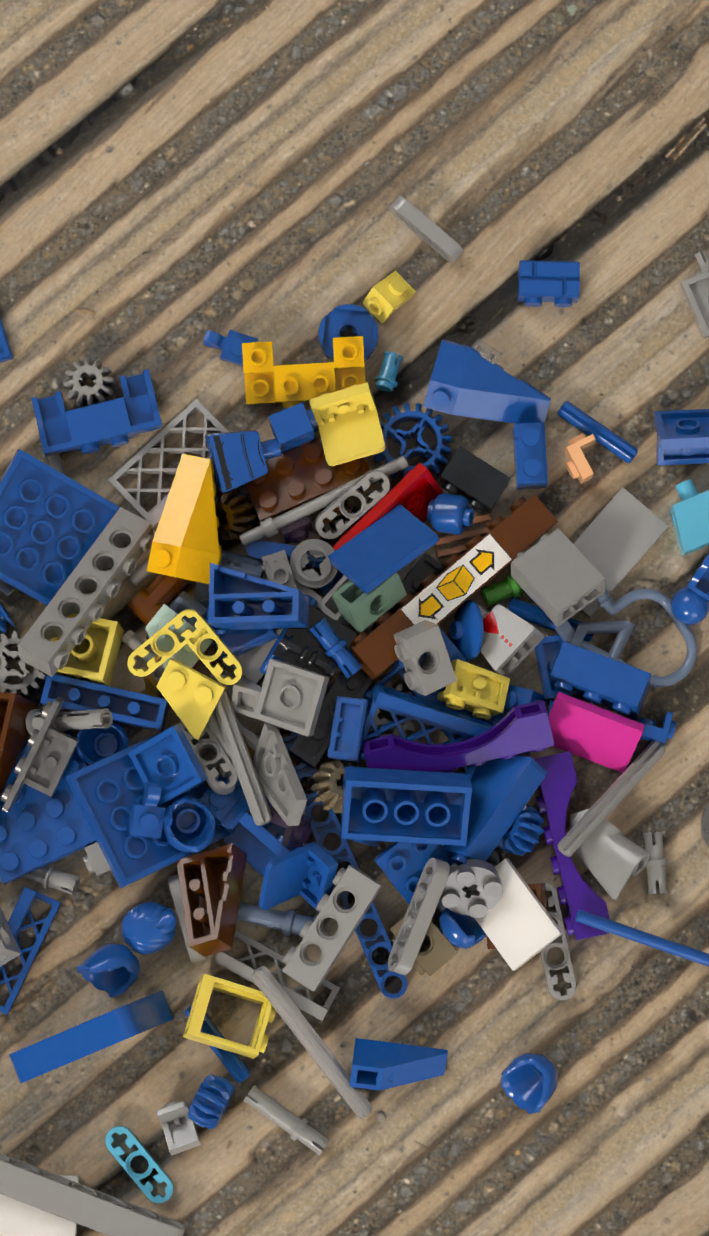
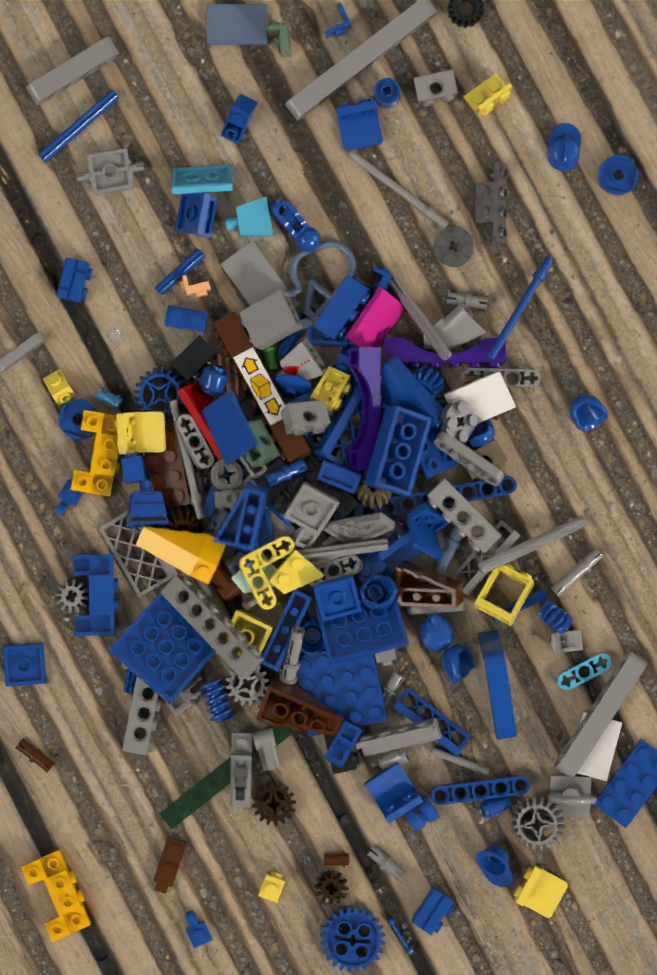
camera: 80 degrees left, 5 degrees up
flat silver bracket [1,697,79,813] -> none
blue plate [128,782,166,839] -> none
blue slope [349,1038,448,1091] -> none
blue wedge [423,339,551,424] -> none

